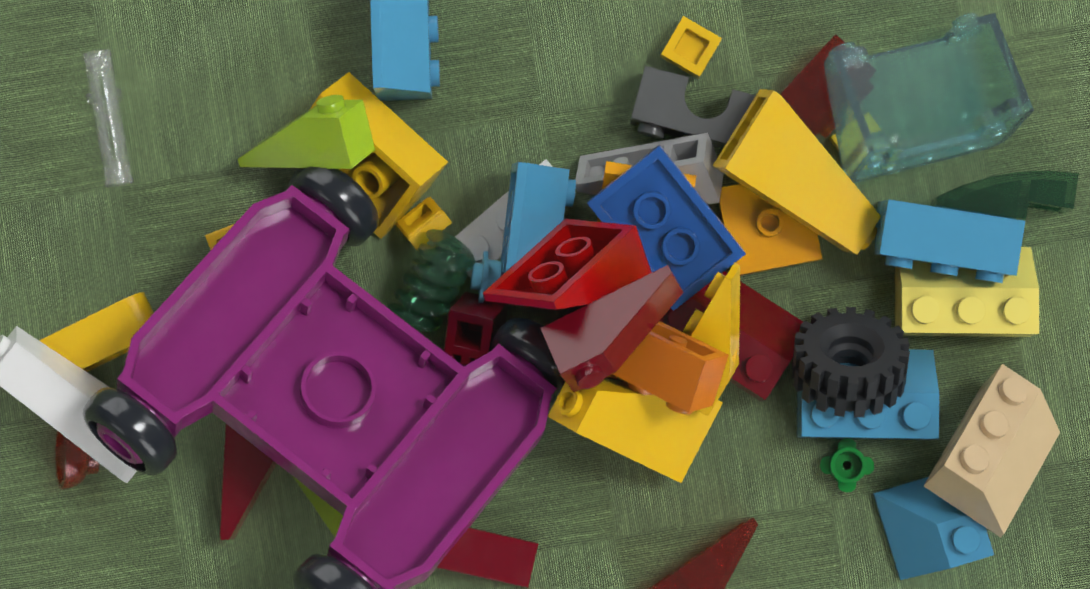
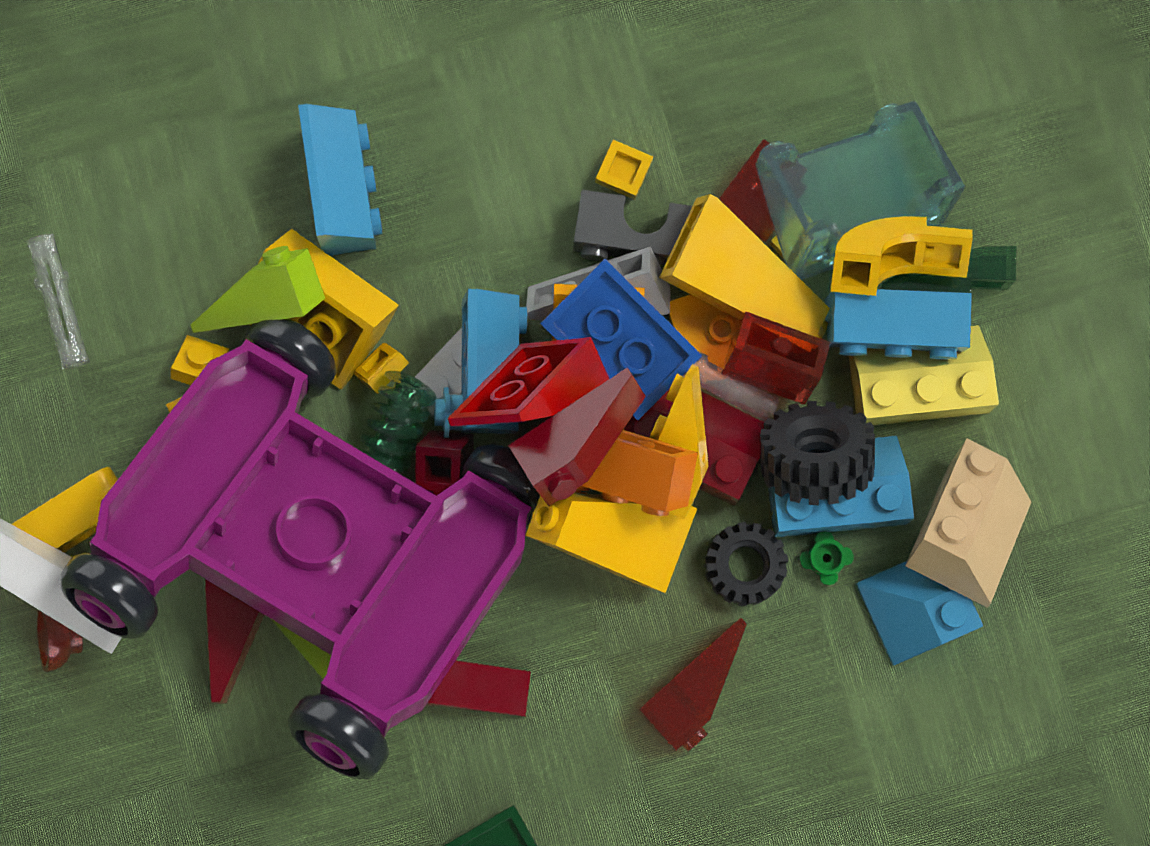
camera: 15 degrees left, 5 degrees down
none -> yellow plate [170,335,229,385]
none -> clear pin [683,351,779,422]
none -> black tyre [704,522,788,606]
none -> clear red brick [721,311,831,405]
none -> yellow arch [830,216,973,296]

